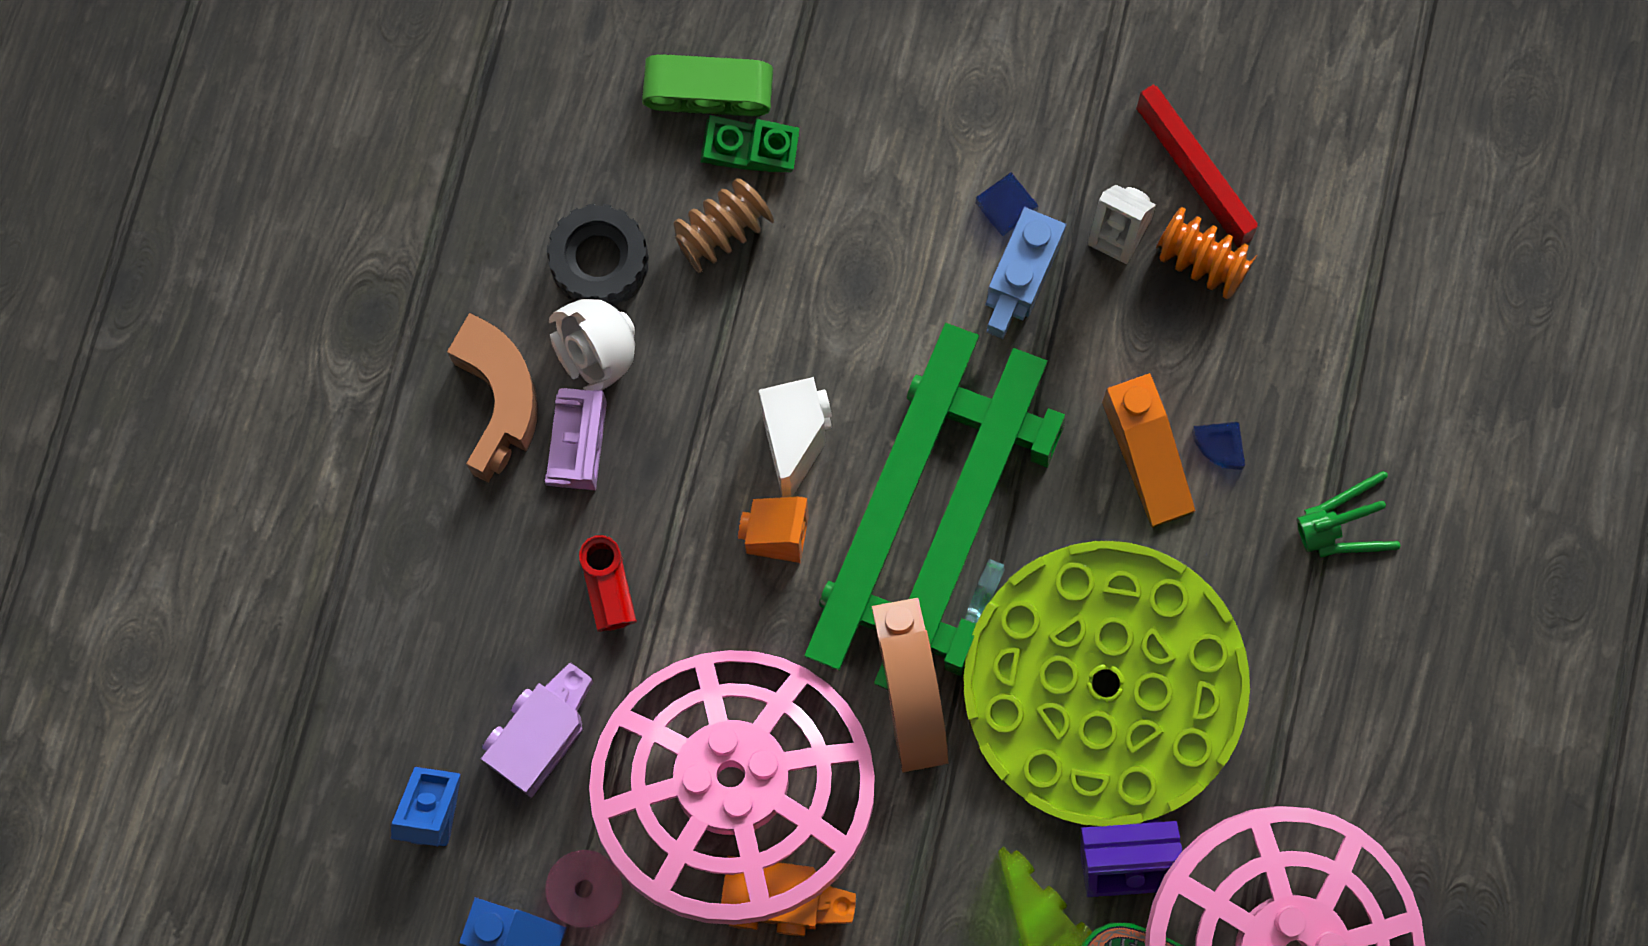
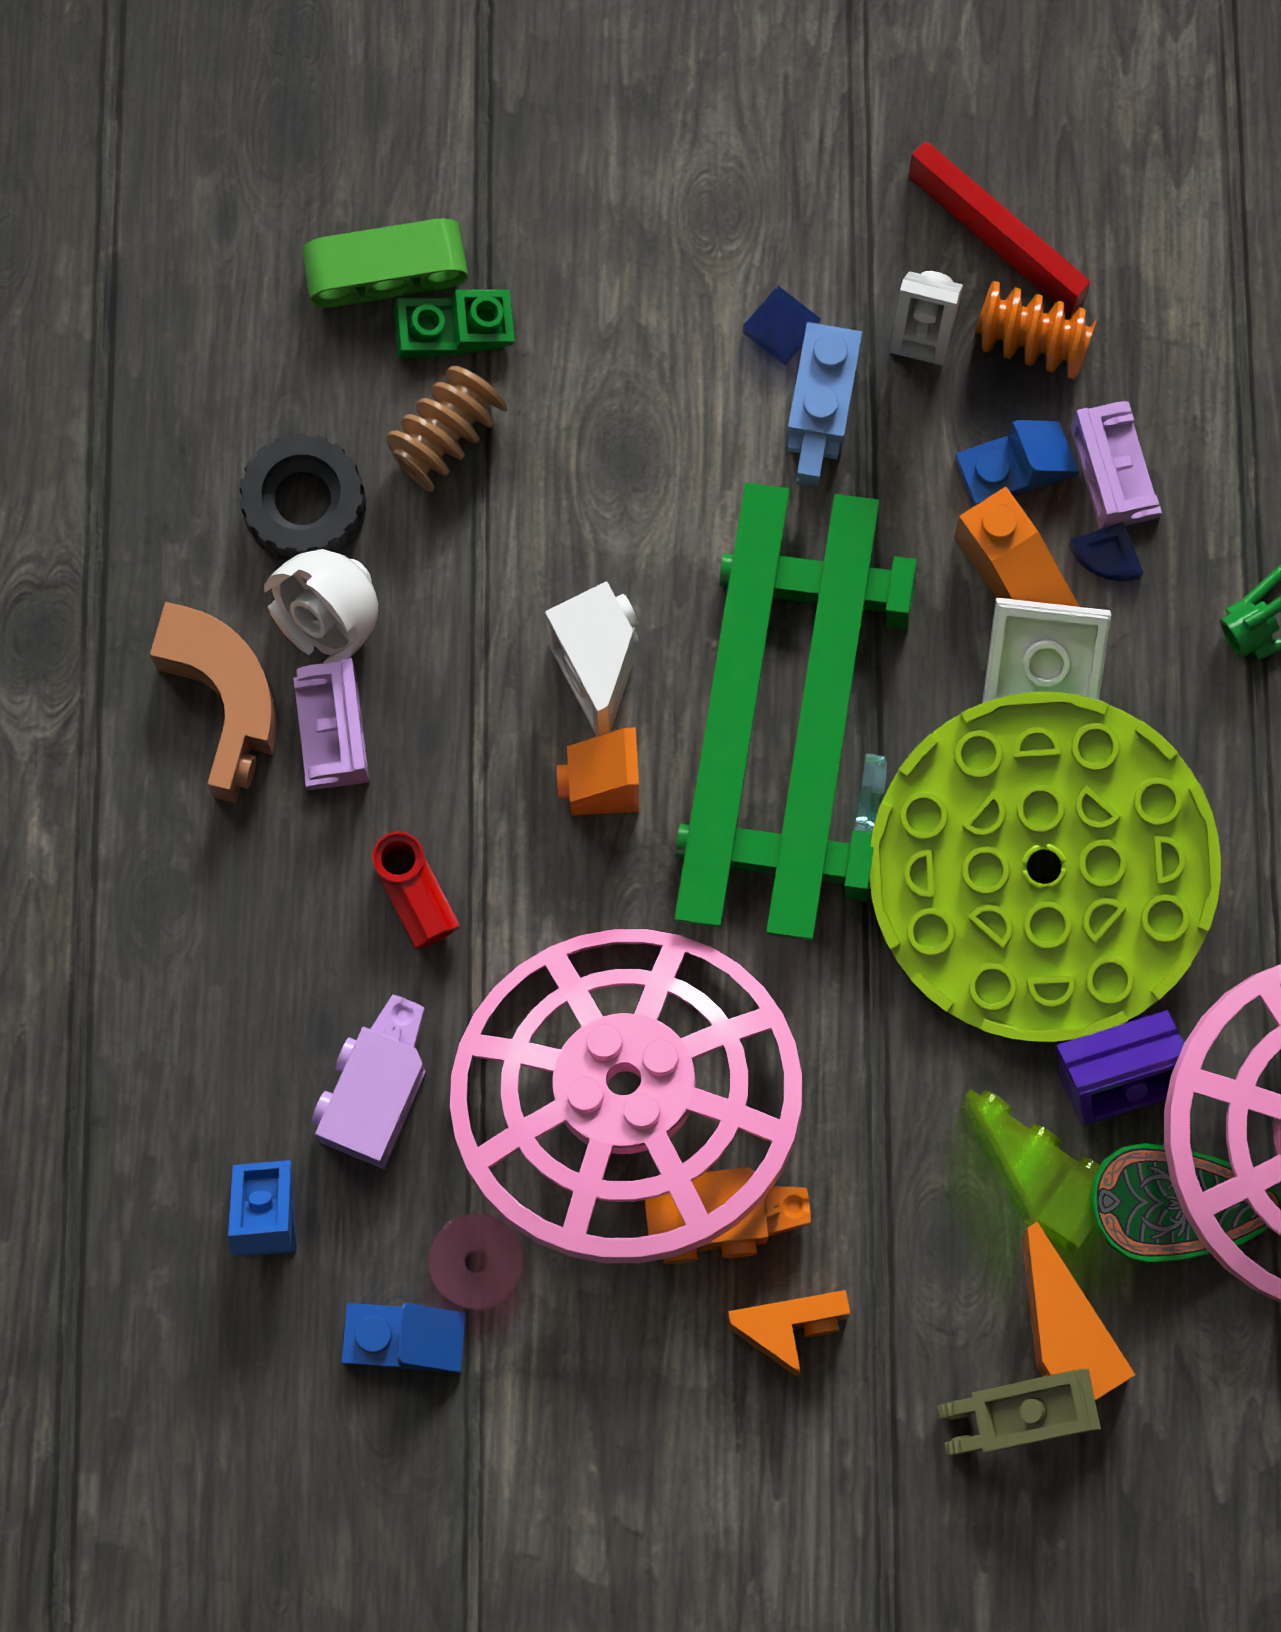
camera: 15 degrees left, 0 degrees up
nougat arch [872,598,949,773] -> none
none -> blue slope [954,420,1079,508]
none -> white plate [982,598,1111,703]
none -> lavender hinge [1070,401,1162,532]

